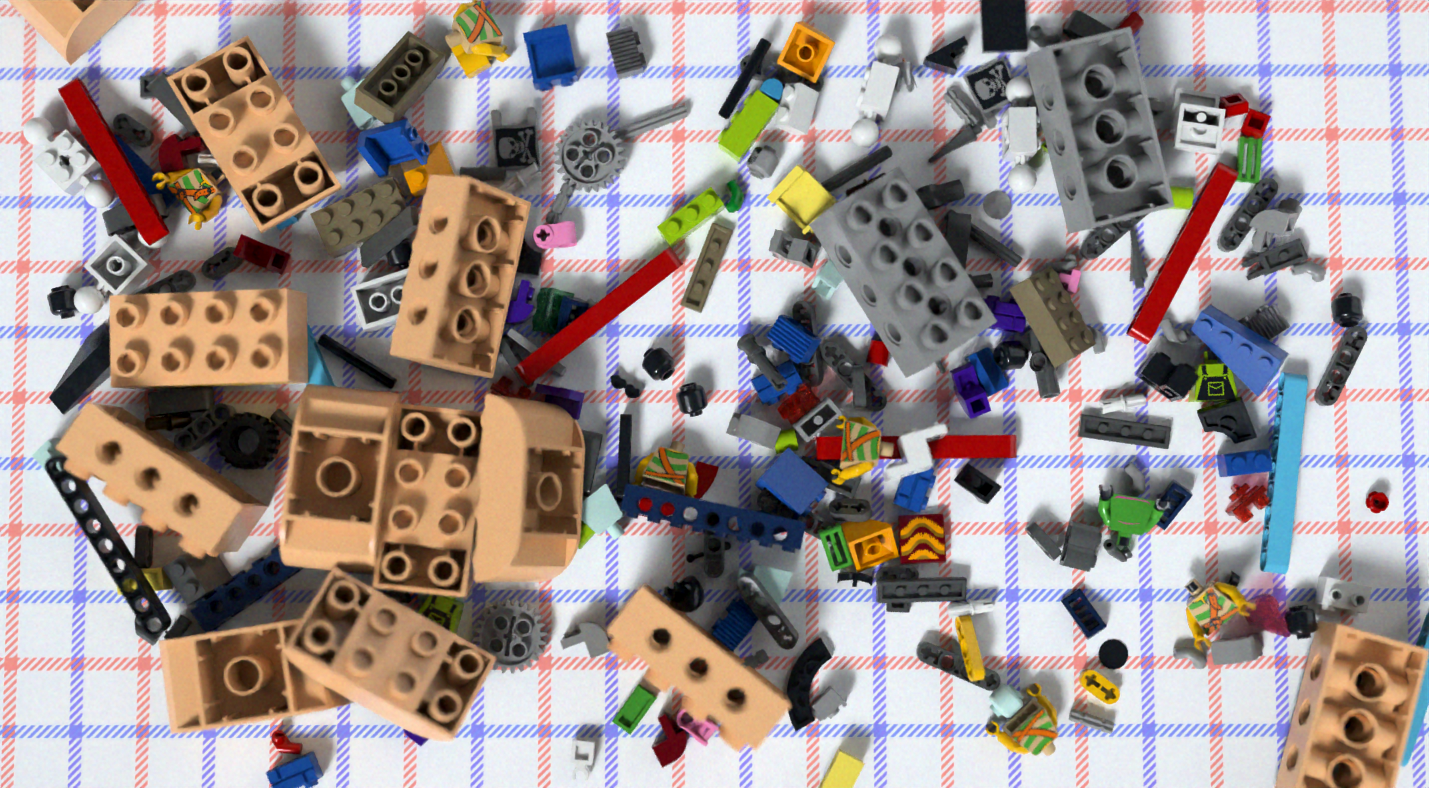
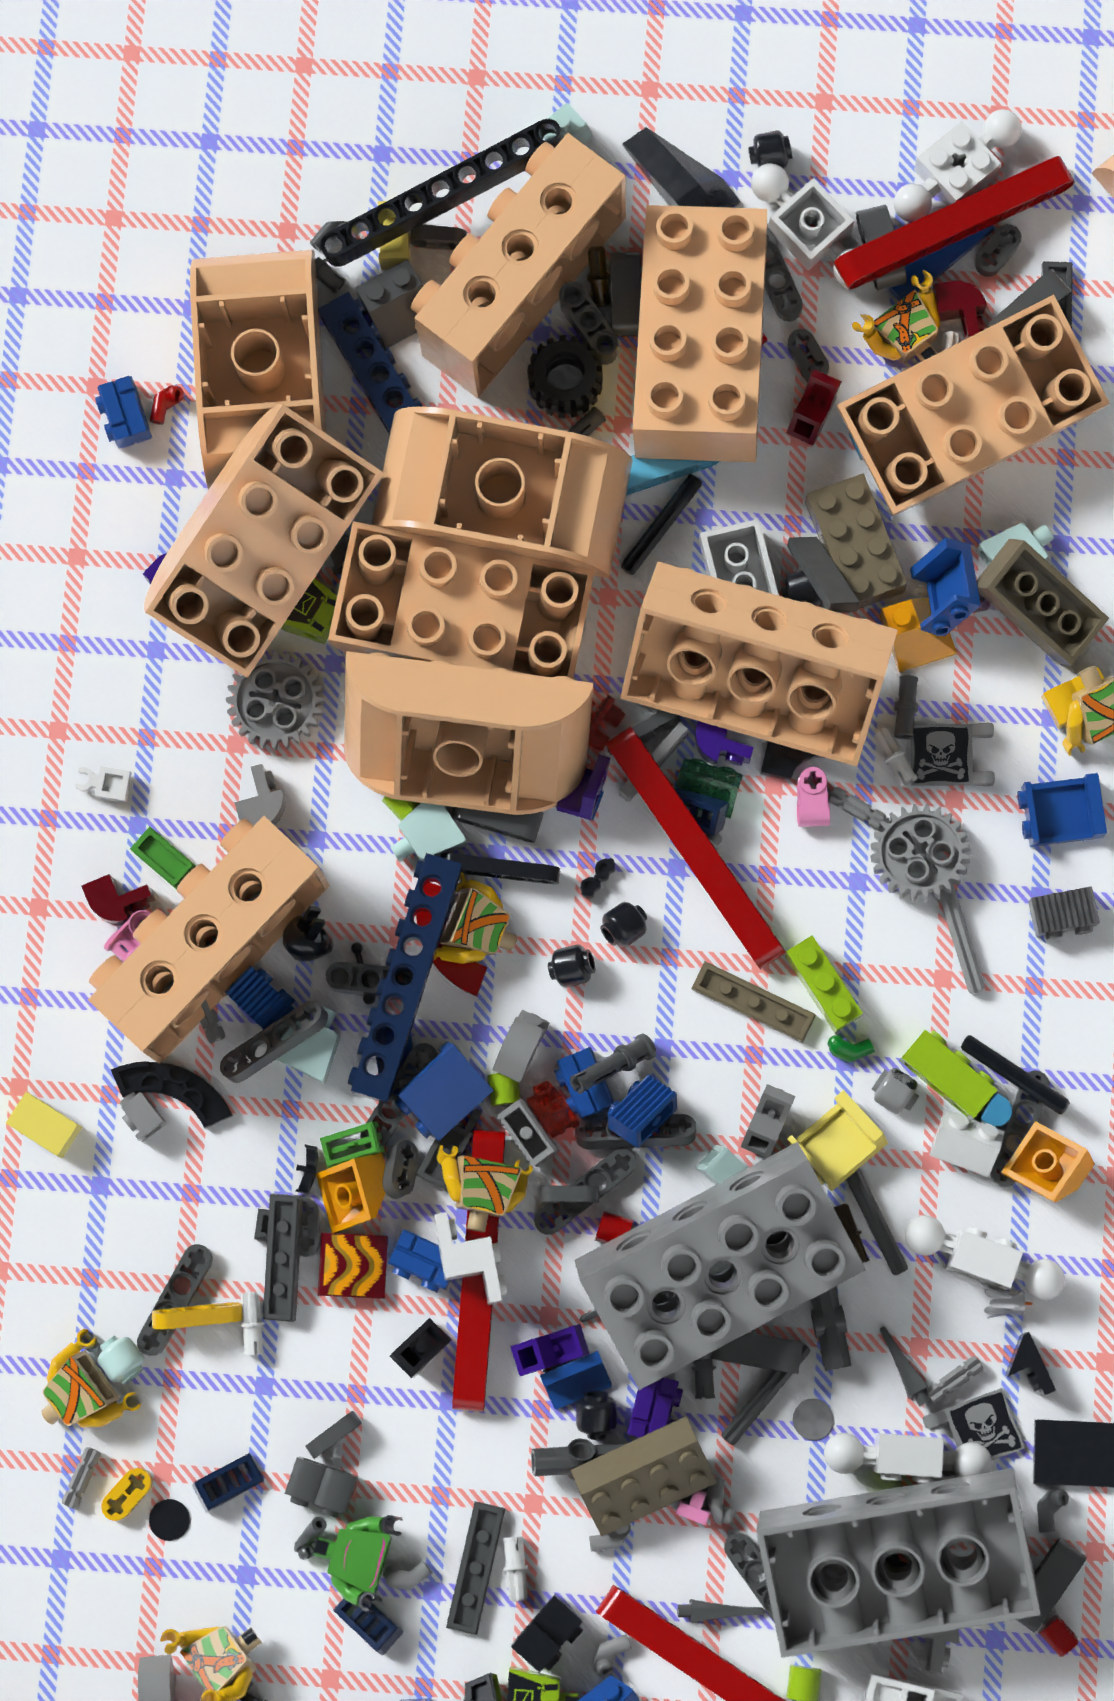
camera: 100 degrees right, 5 degrees down
light grey arm [1173,646,1207,669] -> none

